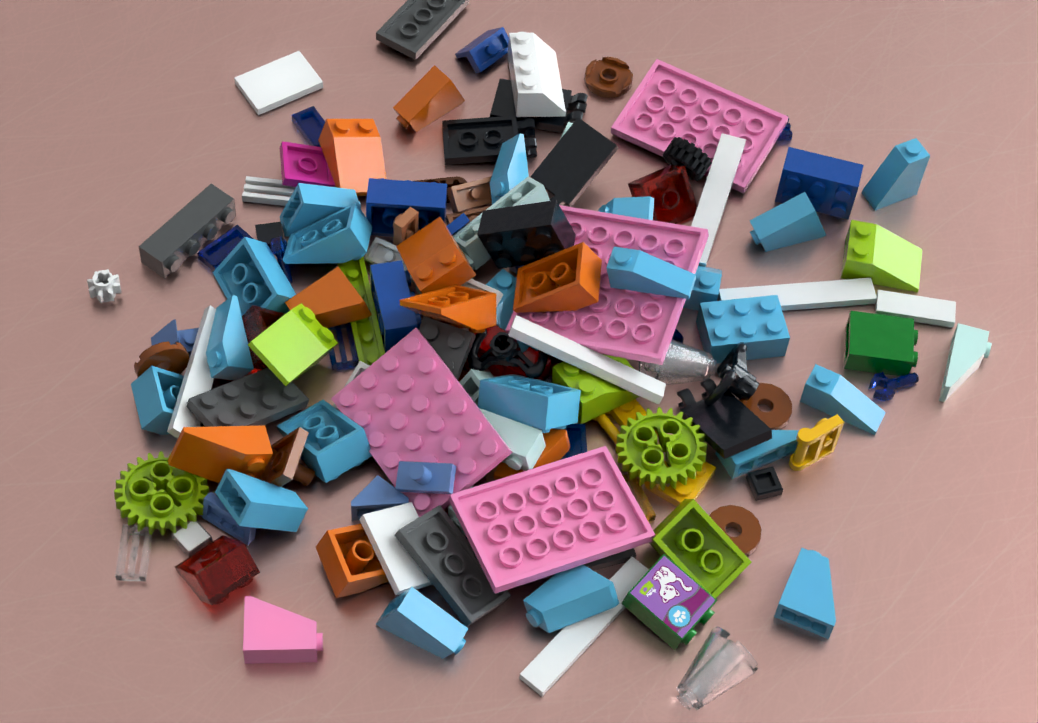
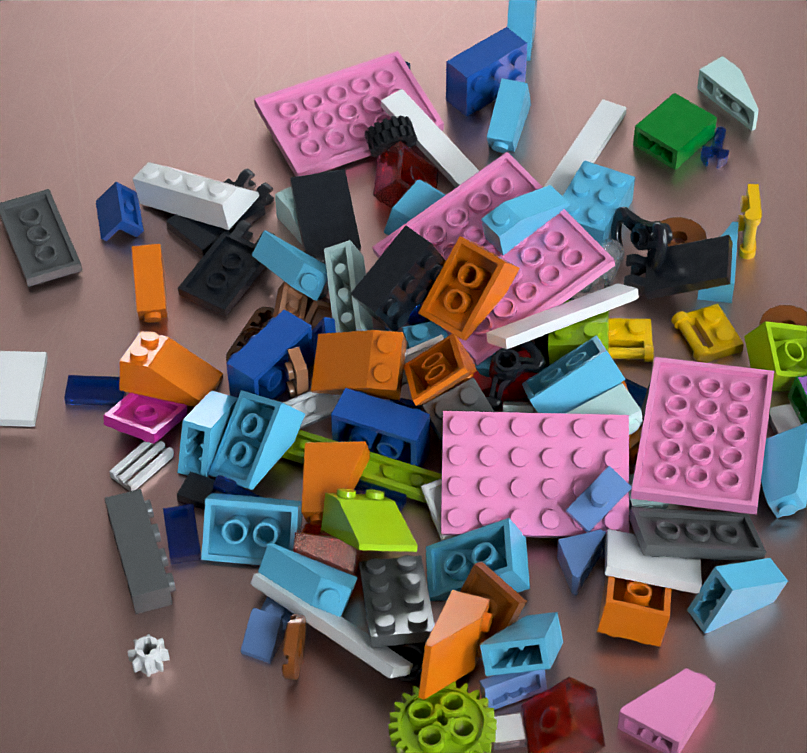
camera: 50 degrees left, 5 degrees down
medium azure slope [131,366,184,435] -> none
dark orange tile [584,57,633,98] -> none
lime gear [616,407,707,490] -> none
black tile [746,467,783,501] -> none
medium azure slope [800,364,886,435] -> none
lime slope [841,220,922,292] -> none
white tile [875,290,956,328] -> none

